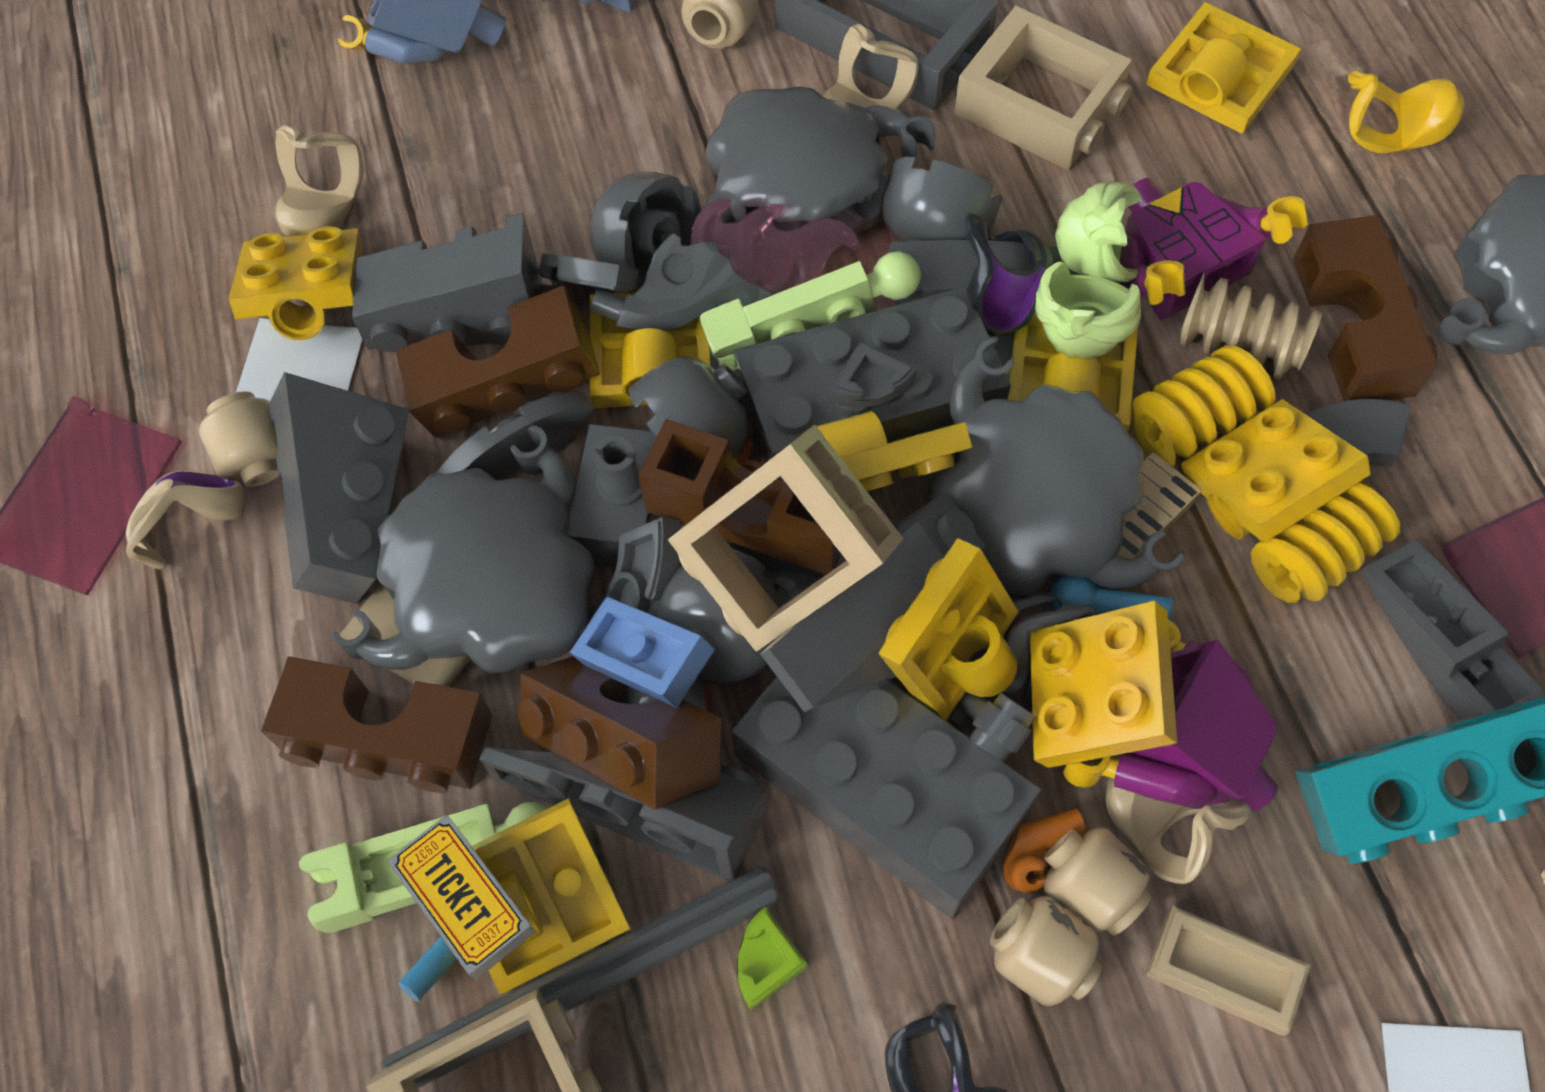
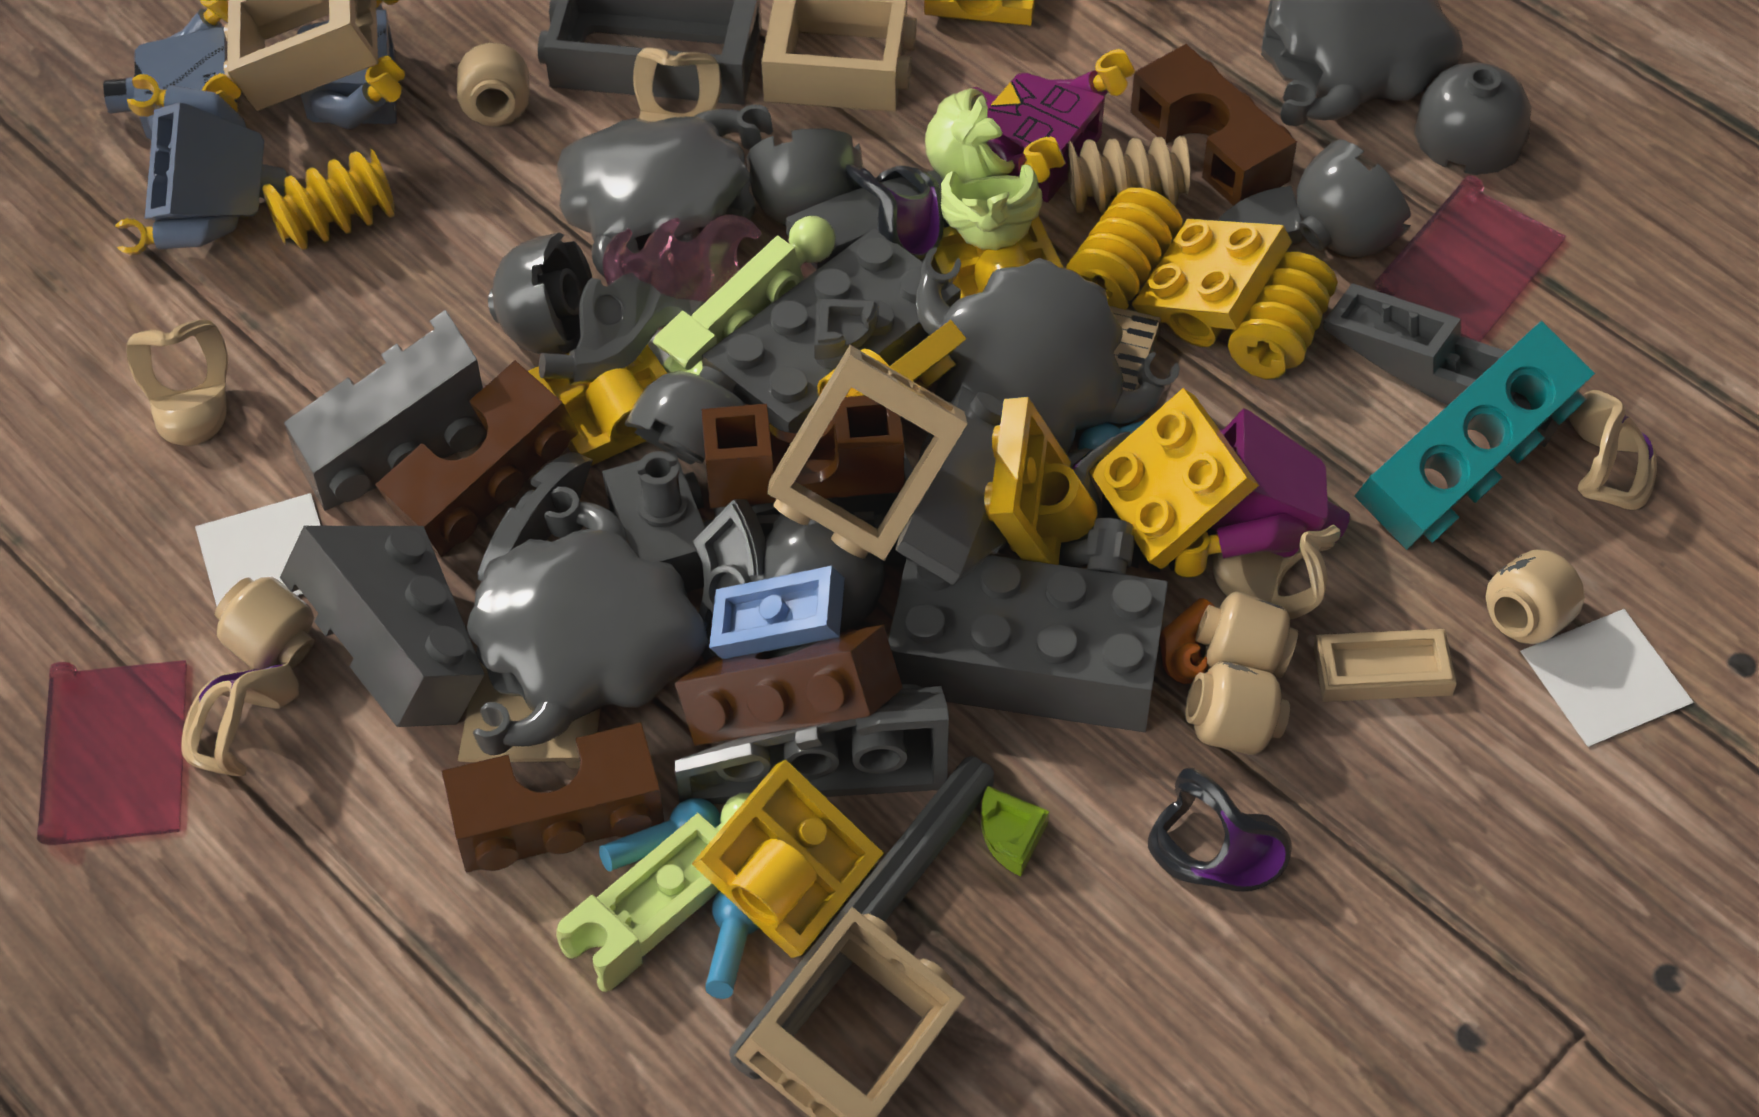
camera: 30 degrees left, 10 degrees down
yellow plate [228,226,363,340] -> none
tile [387,815,536,980] -> none
dark grey tile [538,253,639,294] -> none
none -> yellow piece [262,149,395,251]
none -> dark azure bar [599,798,721,872]
none -> dark grey cylinder [1297,139,1411,258]
none -> tan head [1485,549,1585,645]

